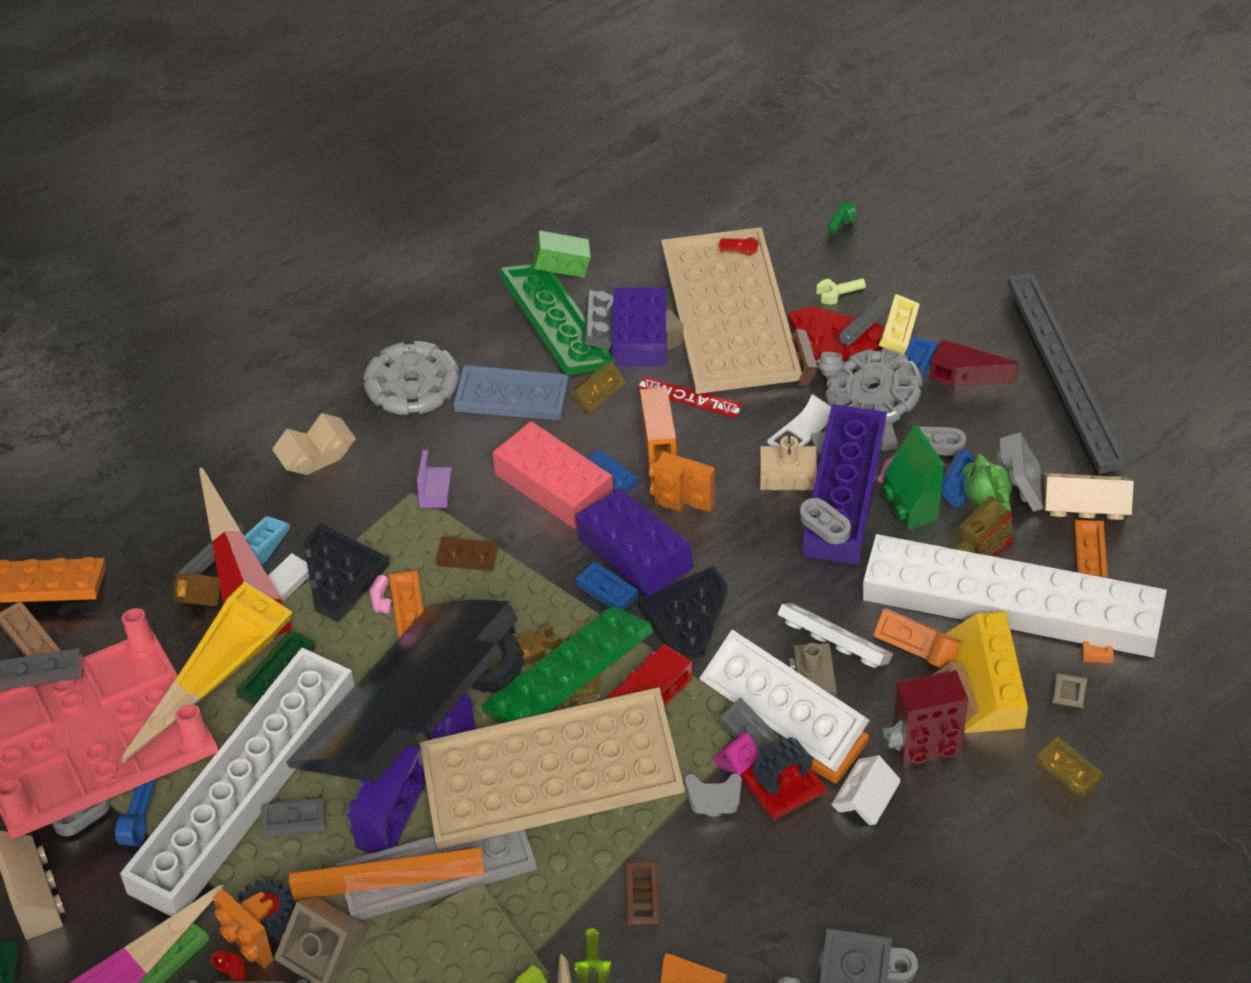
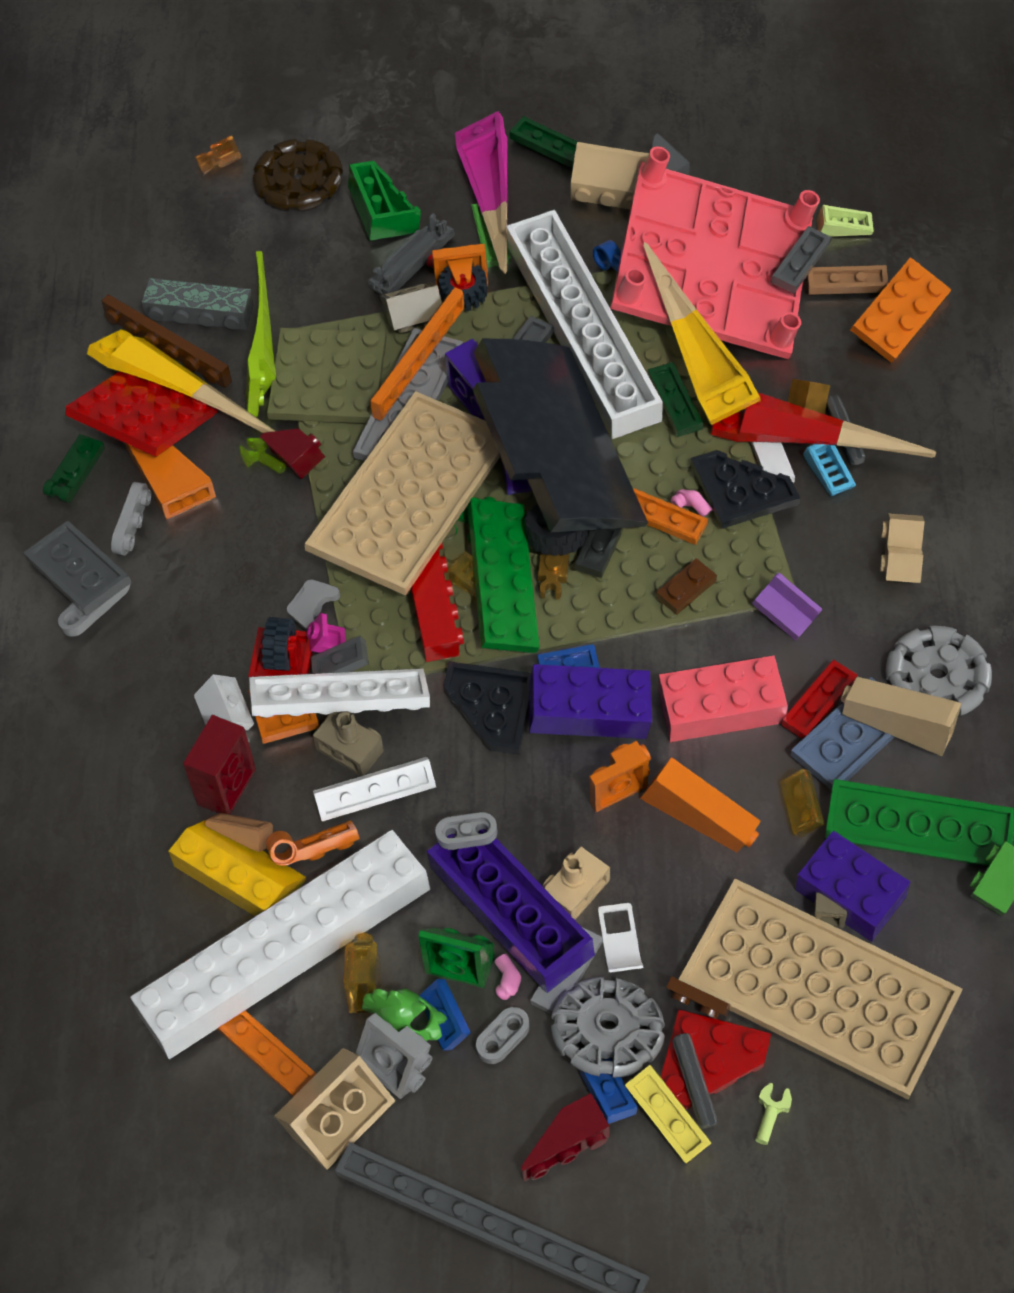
camera: 130 degrees right, 10 degrees up
dark grey plate [584,290,613,350] -> none
blue plate [587,449,638,493] -> none
reddish brown slope [625,861,660,926] -> none
red sticker [637,376,742,418] -> none
red arm [719,237,759,255] -> none
light grey plate [817,352,844,380] -> none
green plate [827,200,858,233] -> none
clear yellow plate [1036,737,1104,799] -> none
dark tan slope [1053,673,1087,708] -> none
none -> dark red slope [259,428,325,479]
none -> red plate [782,659,858,739]
none -> tan slope [841,677,961,756]

